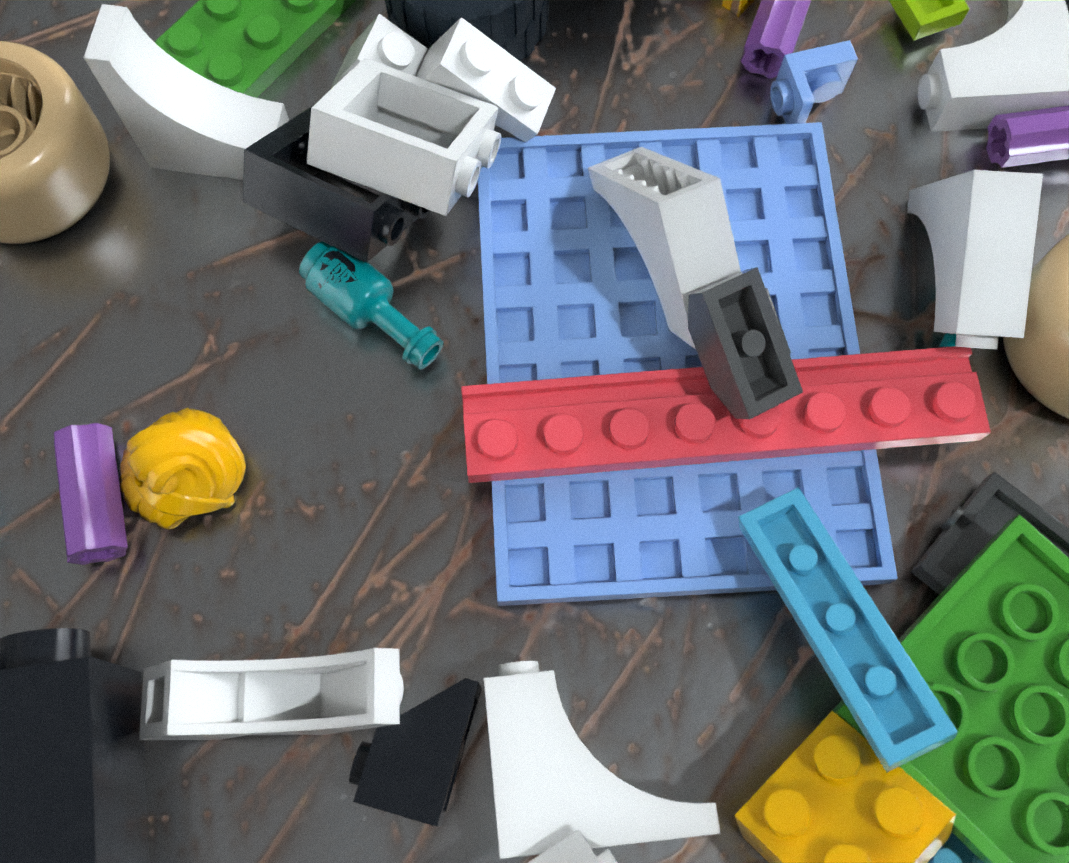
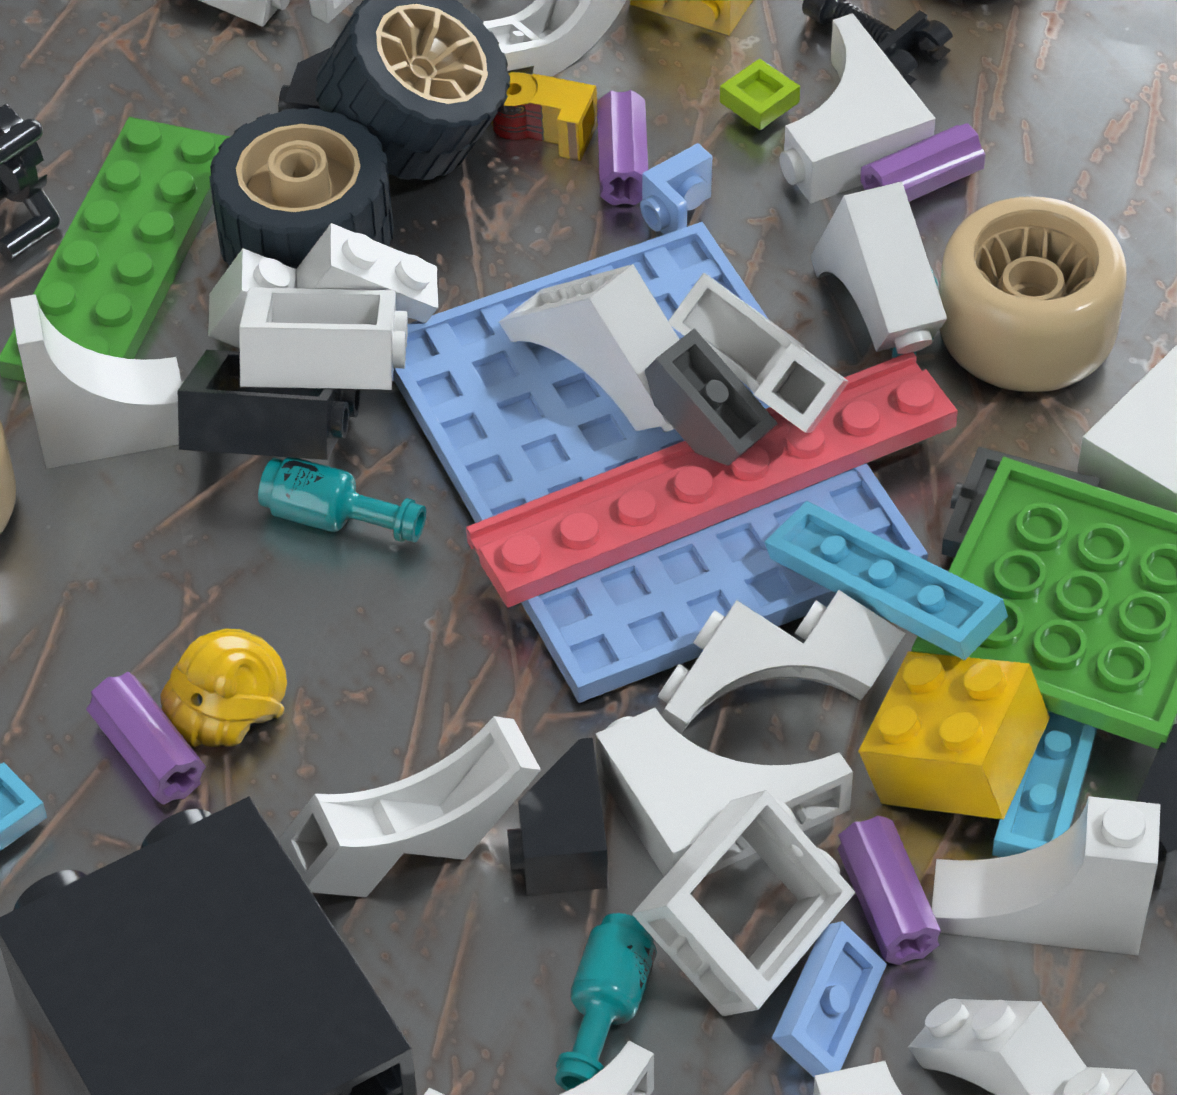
camera: 20 degrees left, 20 degrees down
none -> white arch [658,590,906,734]
none -> white arch [669,273,849,433]

